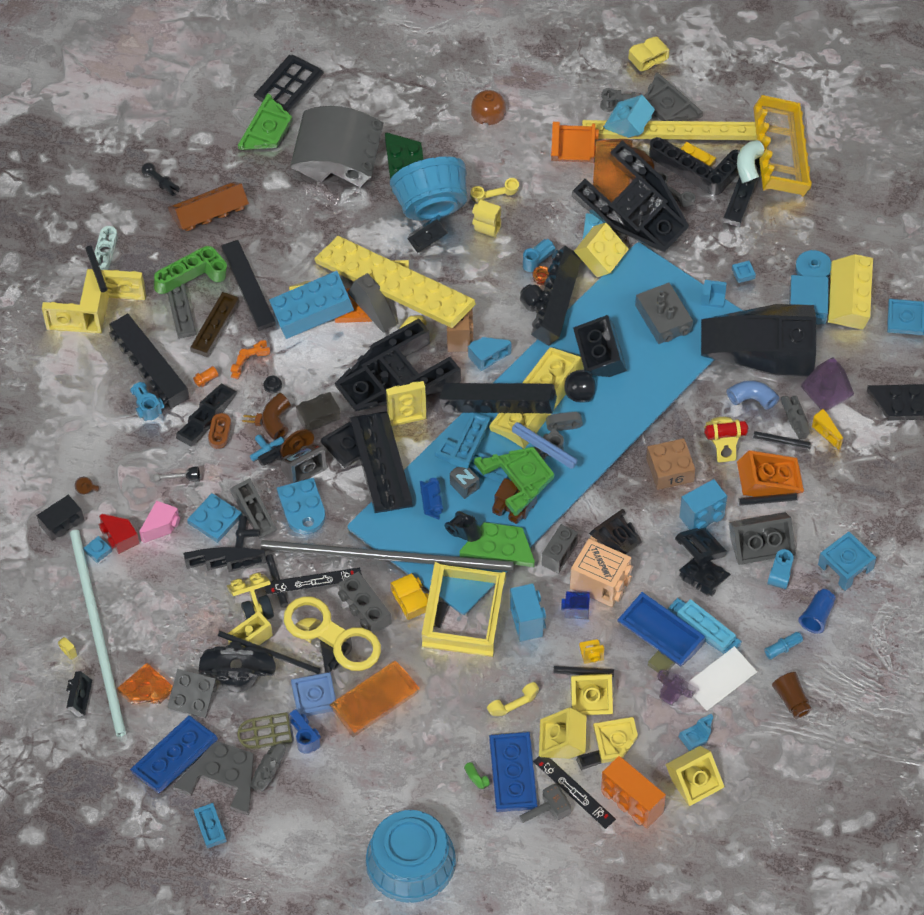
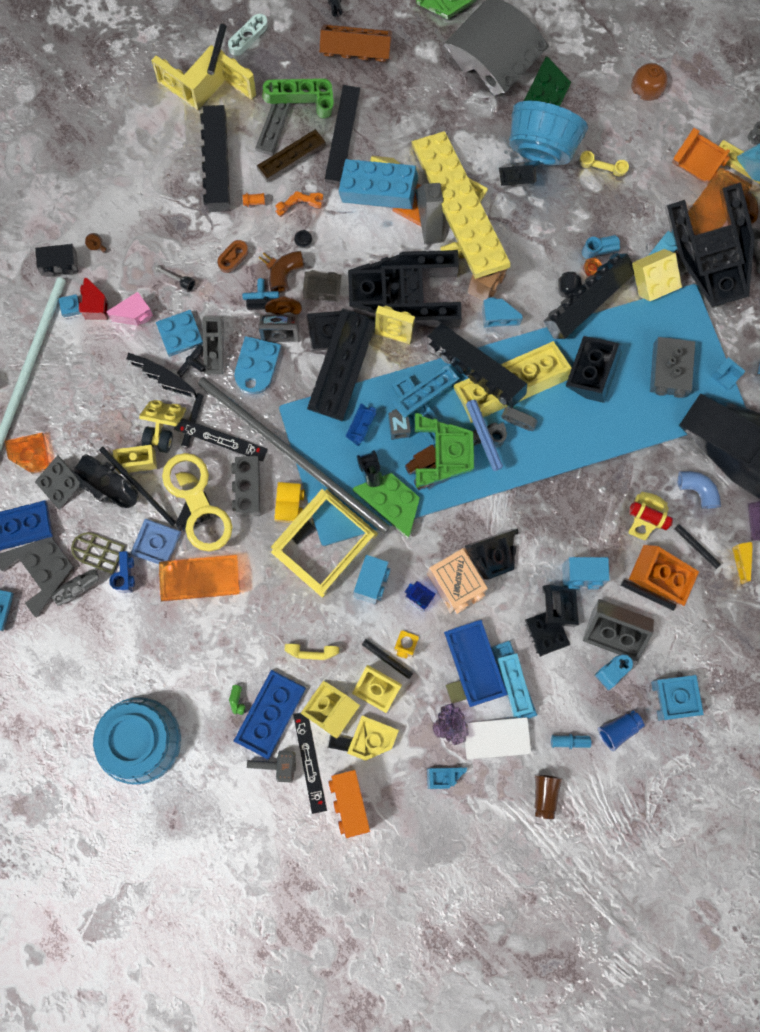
camera: 25 degrees right, 20 degrees up
dark azure connector [130,382,164,421] -> none
black slope [176,383,237,447] -> none
light yellow brick [472,199,501,238] -> none
dark grey brick [542,524,578,574] -> none
black helmet [565,370,595,403] -> none
medium nougat brick [646,438,695,490] -> none
light yellow slope [665,746,724,806] -> none
dark grey hinge [781,396,810,439] -> none

